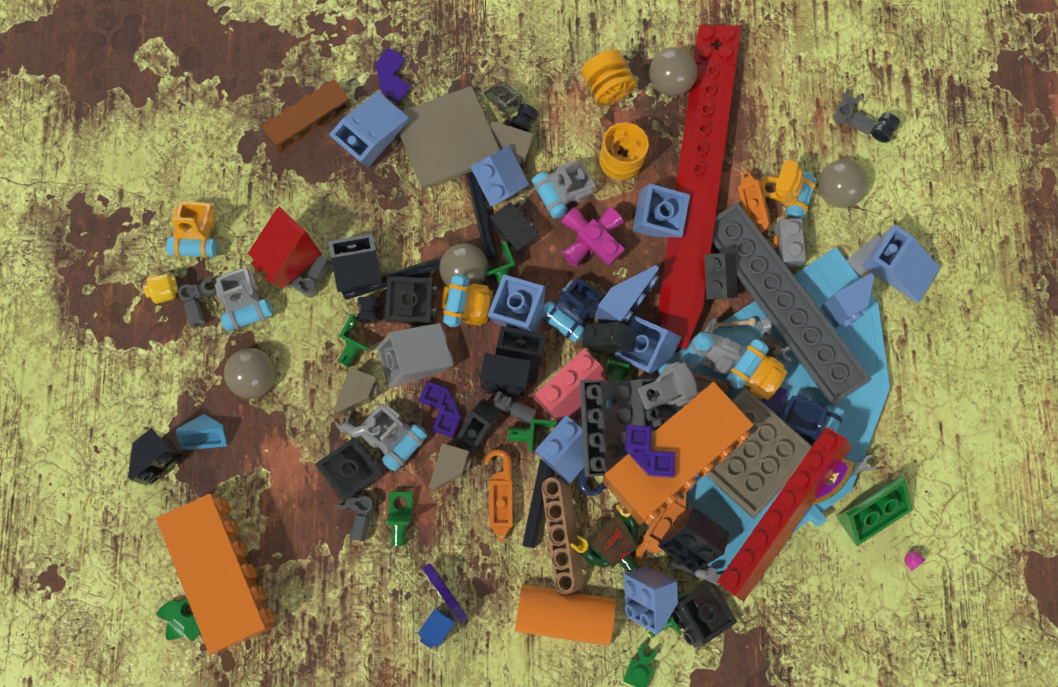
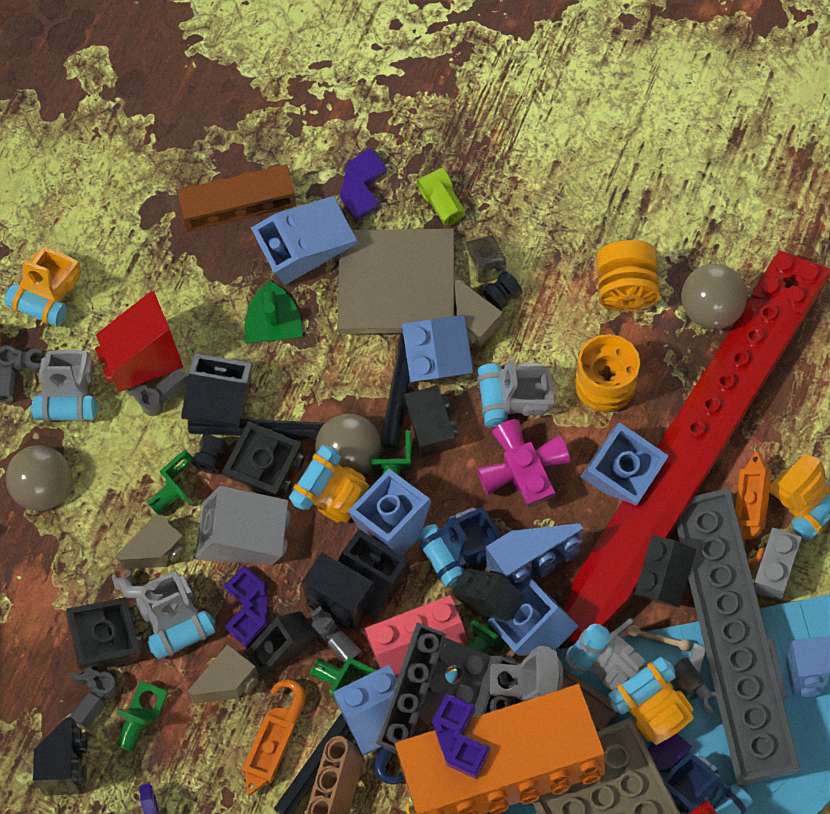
camera: 35 degrees right, 10 degrees down
none -> black slope [33,717,88,796]
none -> green shield [244,280,303,344]
none -> lime piece [417,168,465,226]

